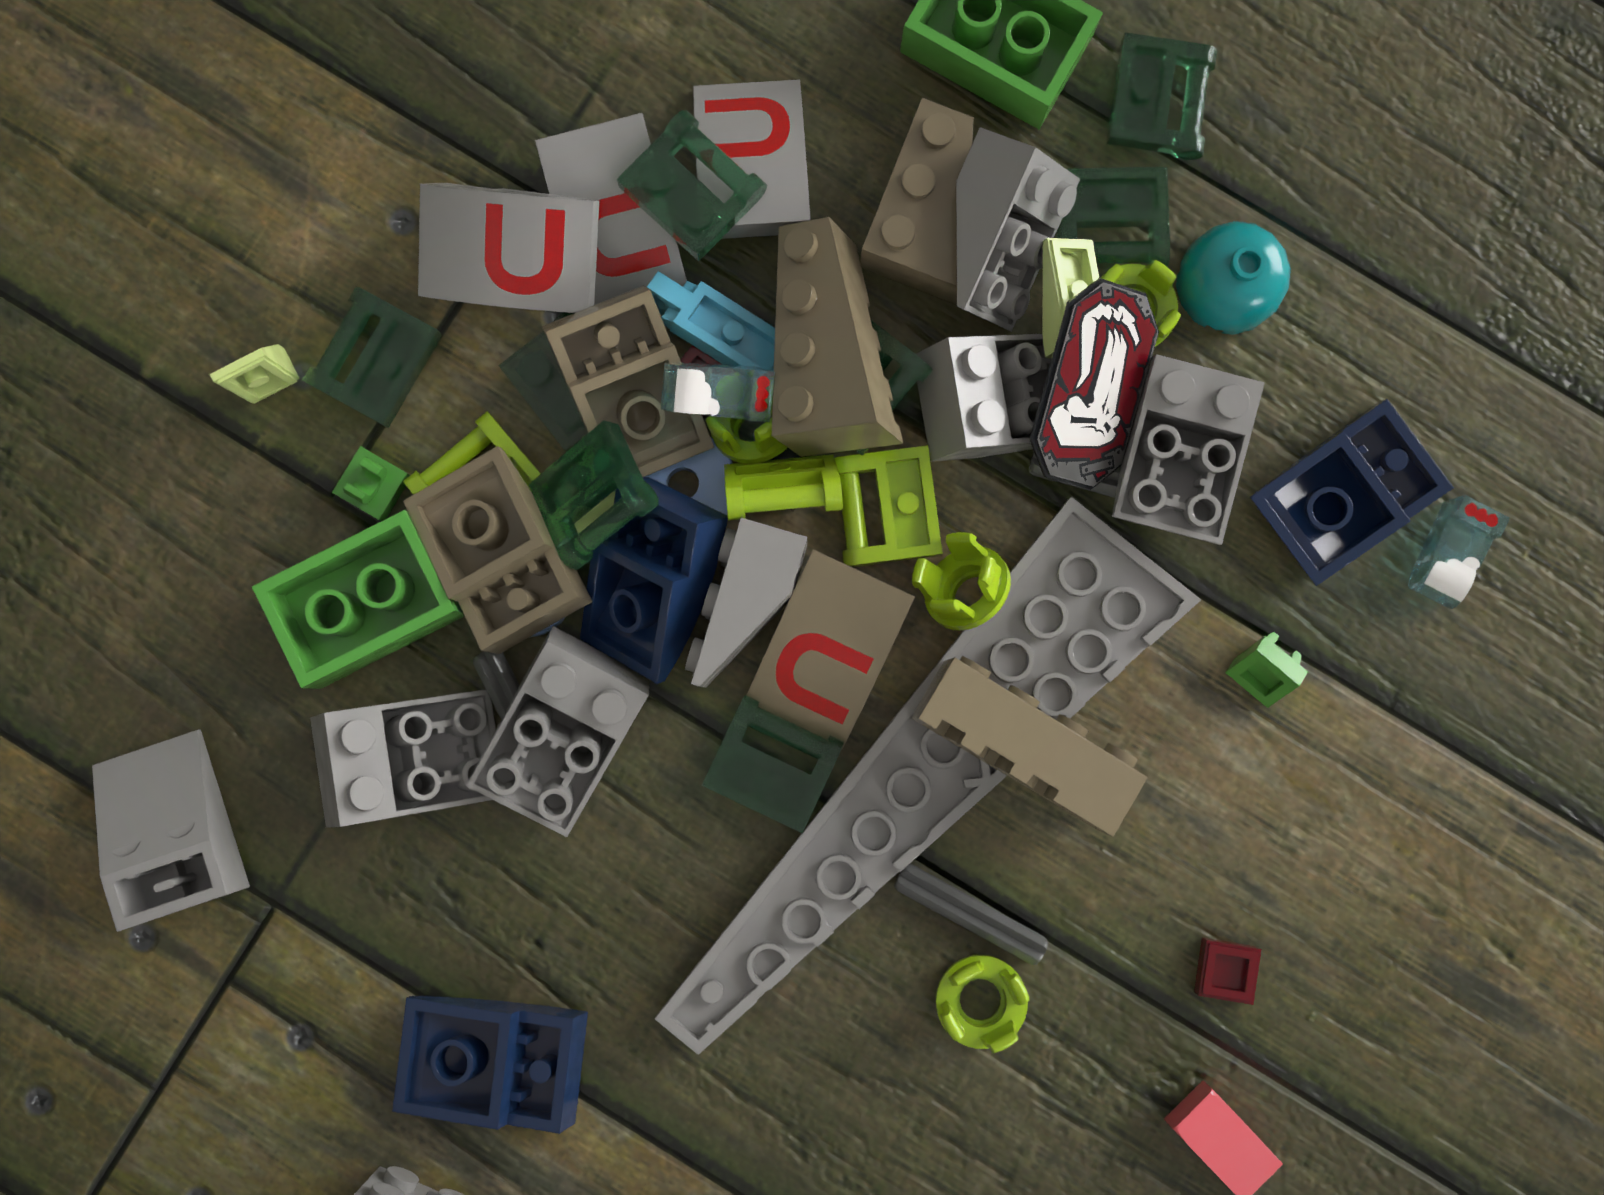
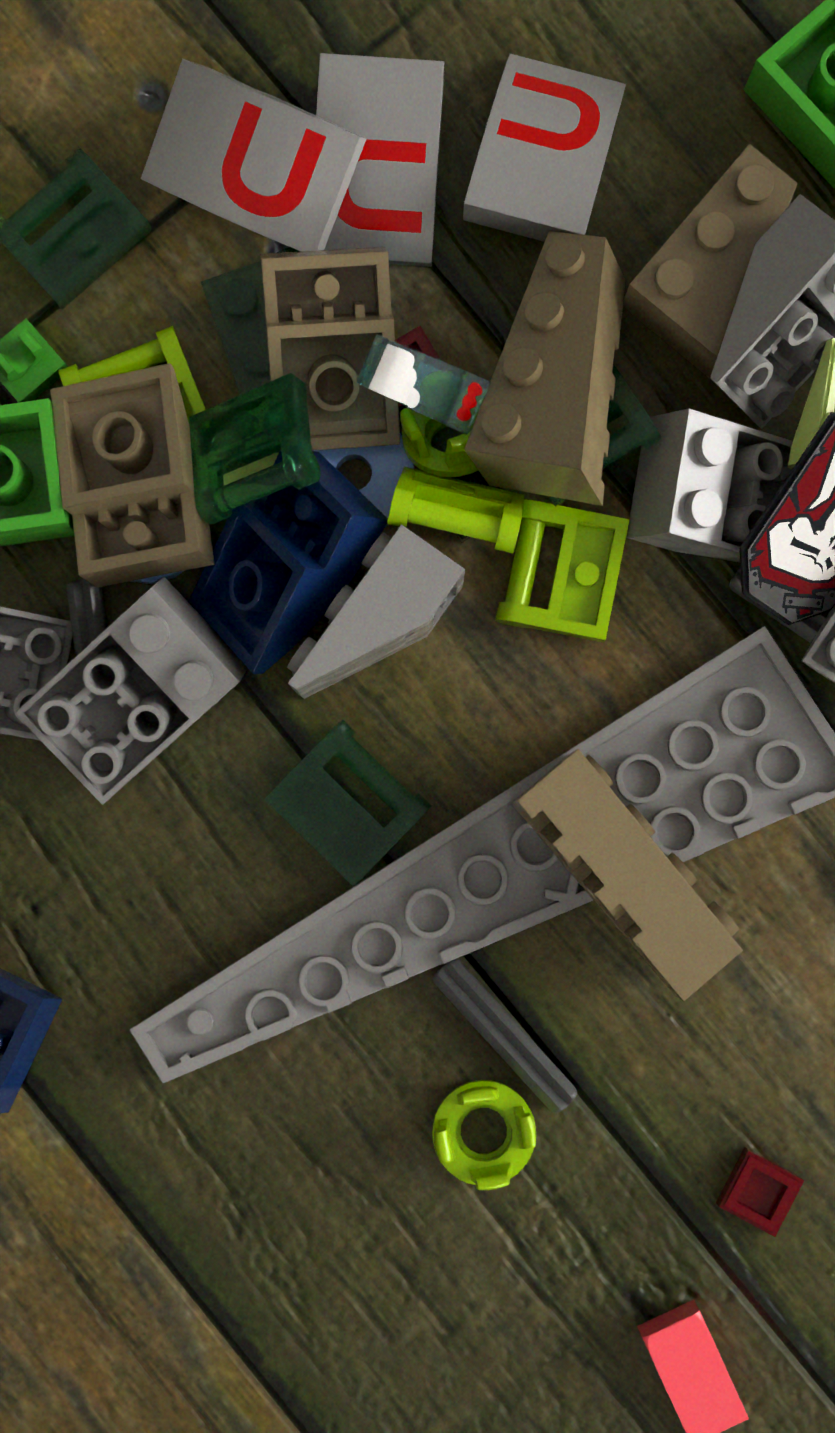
camera: 25 degrees right, 0 degrees up
clear green plate [617,110,768,261] -> none
medium azure hinge [647,271,775,387] -> none
dark tan slope [743,549,915,749] -> none
lime piece [912,532,1011,631] -> none

